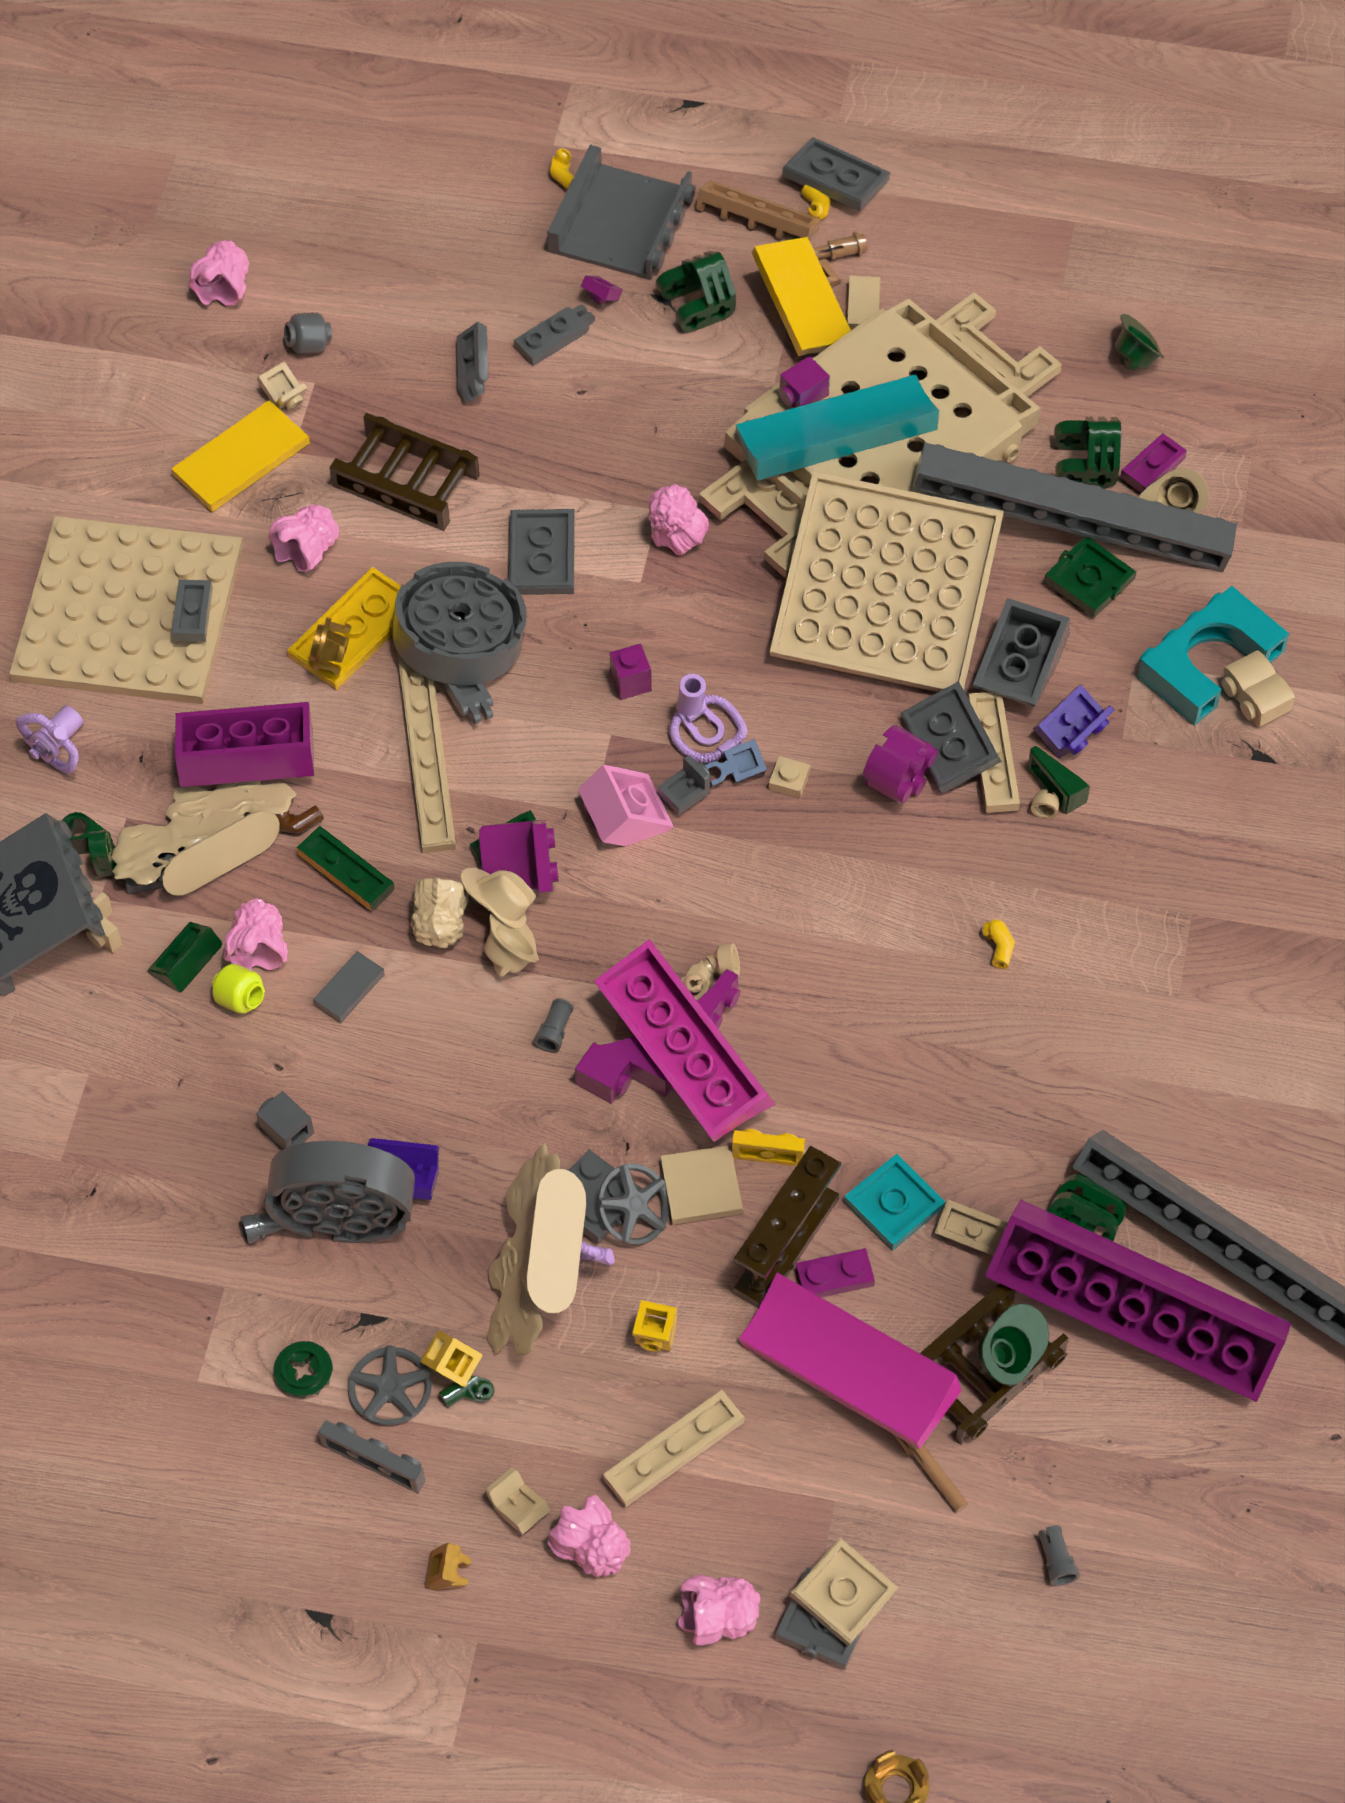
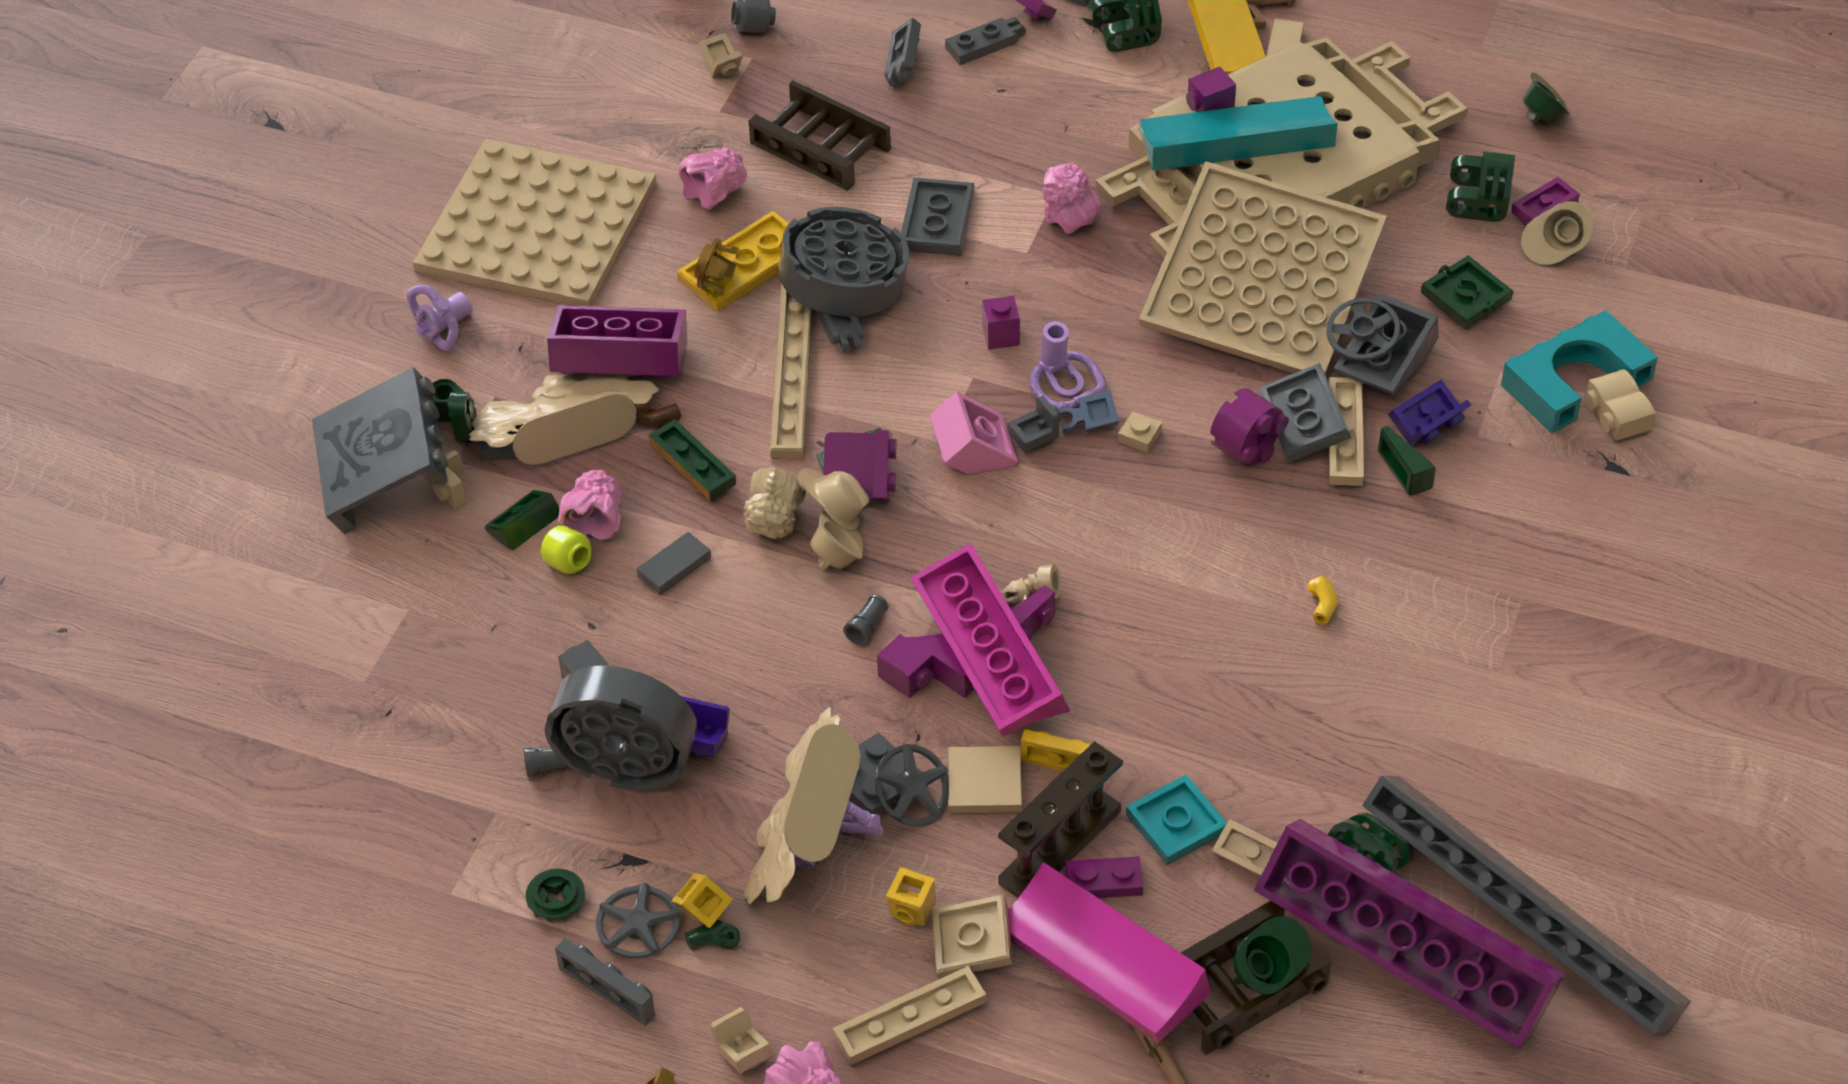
camera: 10 degrees right, 10 degrees down
yellow tile [171,400,310,512] -> none
dark grey plate [172,579,213,642] -> none
dark grey brick [912,442,1237,572] -> none
tan hinge [1031,789,1059,819] -> none
none -> tan tile [932,894,1013,979]
none -> dark grey wheel [1326,298,1401,361]

